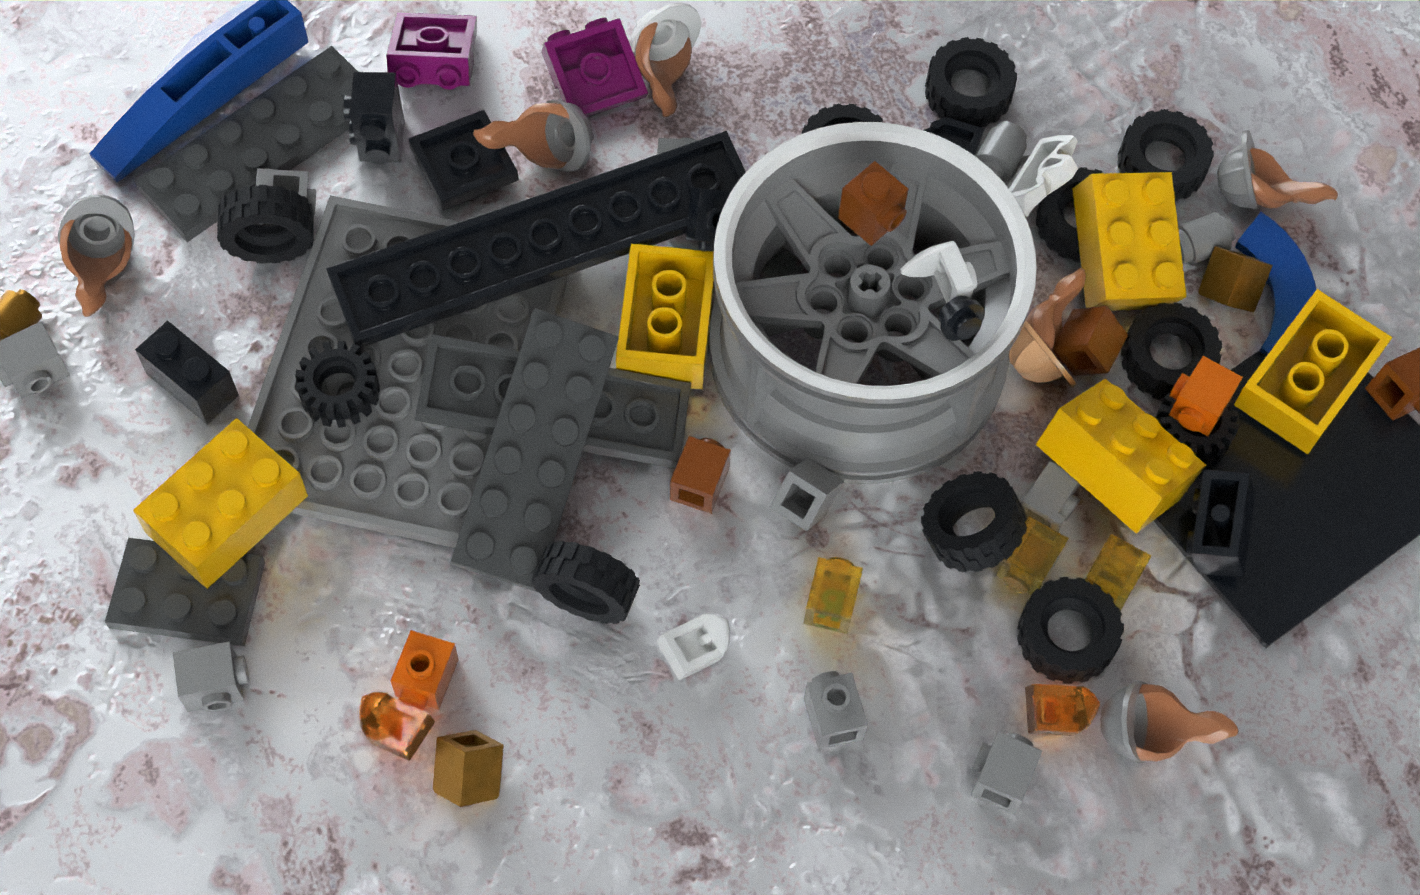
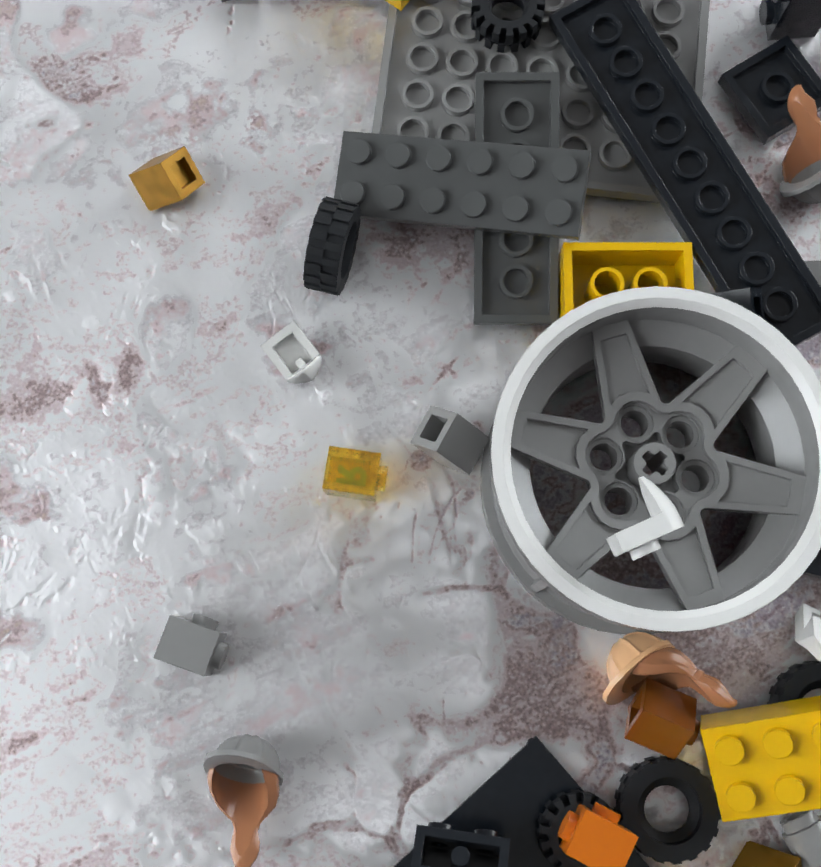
camera: 90 degrees right, 15 degrees up
clear orange plate [359,692,435,761] -> none
orange brick [390,630,459,710] -> none
dark orange brick [670,436,731,514] -> none
light grey brick [804,671,868,750] -> none
dark orange brick [838,161,909,246] -> none
black tyre [921,471,1027,573] -> none
black plate [938,296,985,341] -> none
clear yellow brick [996,516,1069,595] -> none
black tyre [1017,577,1124,684] -> none
light grey brick [1021,461,1080,542] -> none
clear orange plate [1025,684,1100,736] -> none
yellow brick [1035,378,1206,534] -> none
clear yellow brick [1085,534,1151,611] -> none

